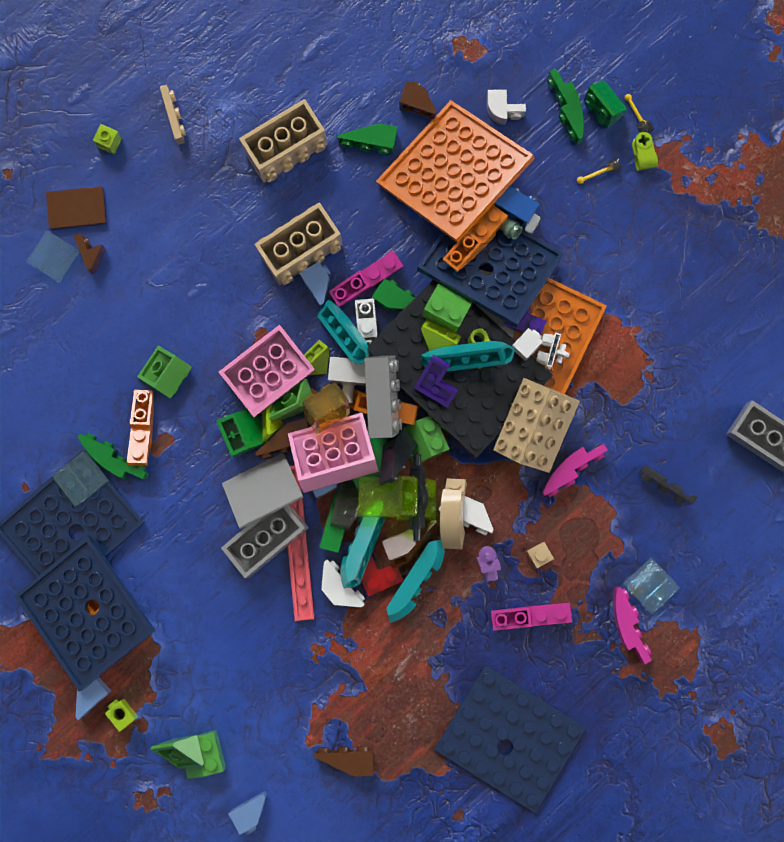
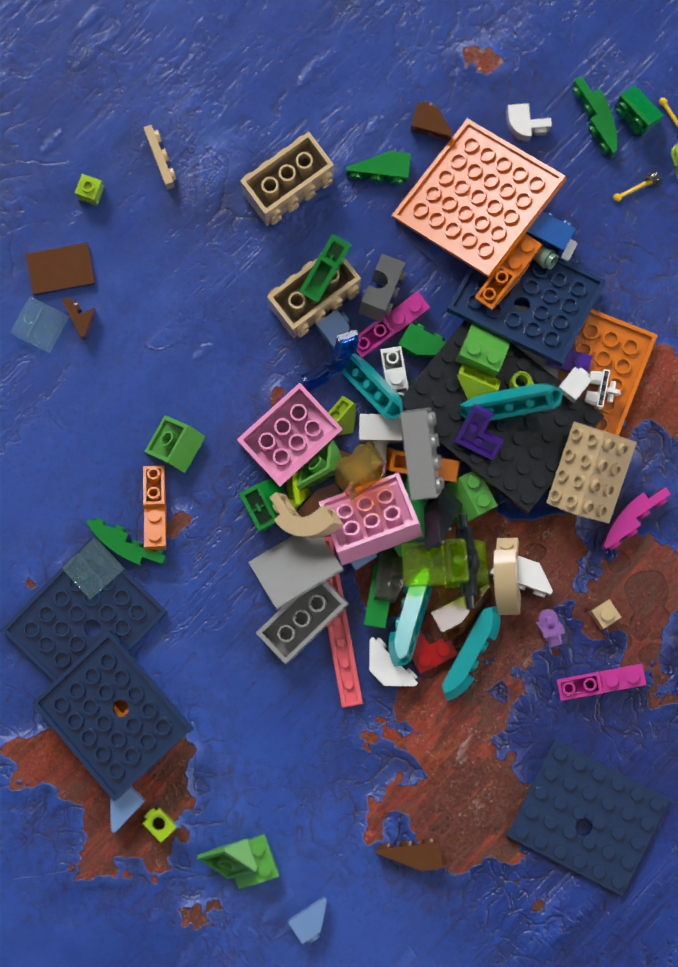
camera: 10 degrees left, 0 degrees up
none -> tan arch [270,492,343,539]
none -> green slope [299,234,353,303]
none -> clear blue tile [301,329,359,392]
none -> dark grey arch [358,254,406,322]

